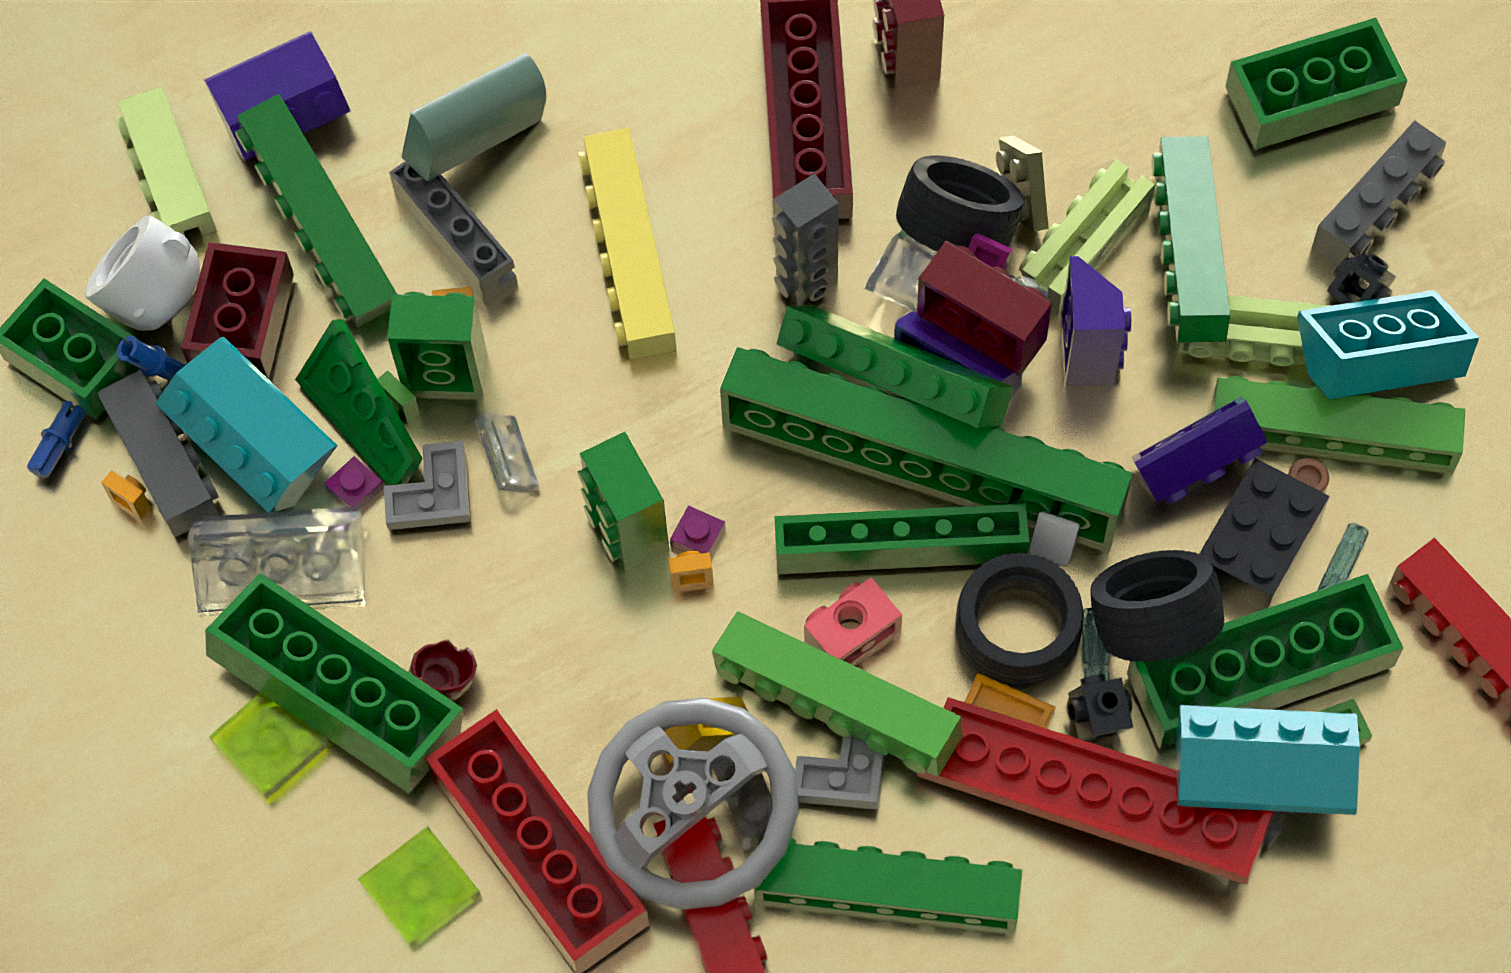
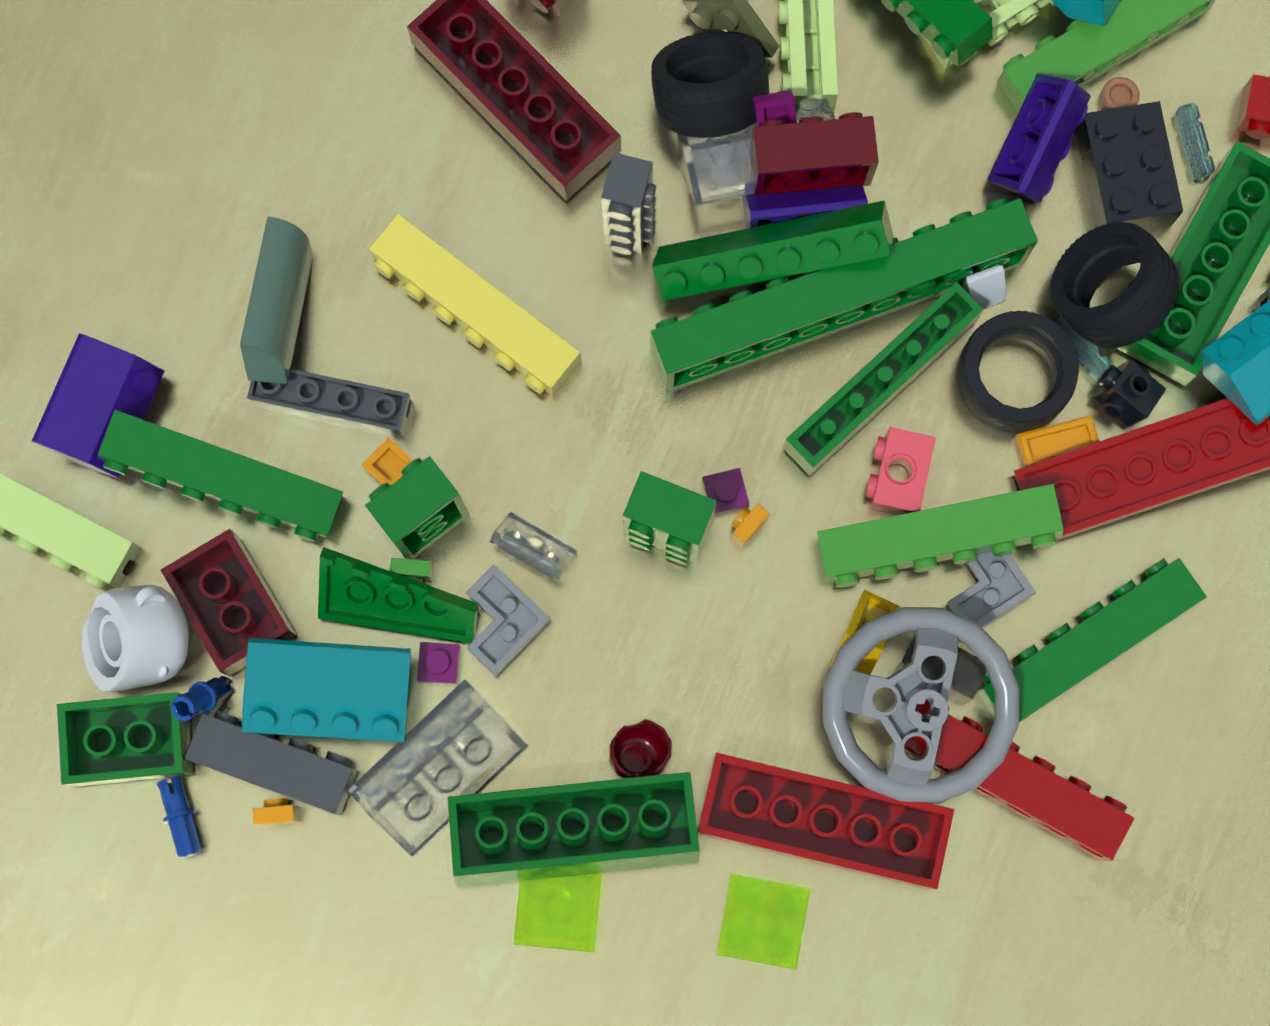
camera: 40 degrees left, 15 degrees up
slope [1061,256,1132,386] -> none

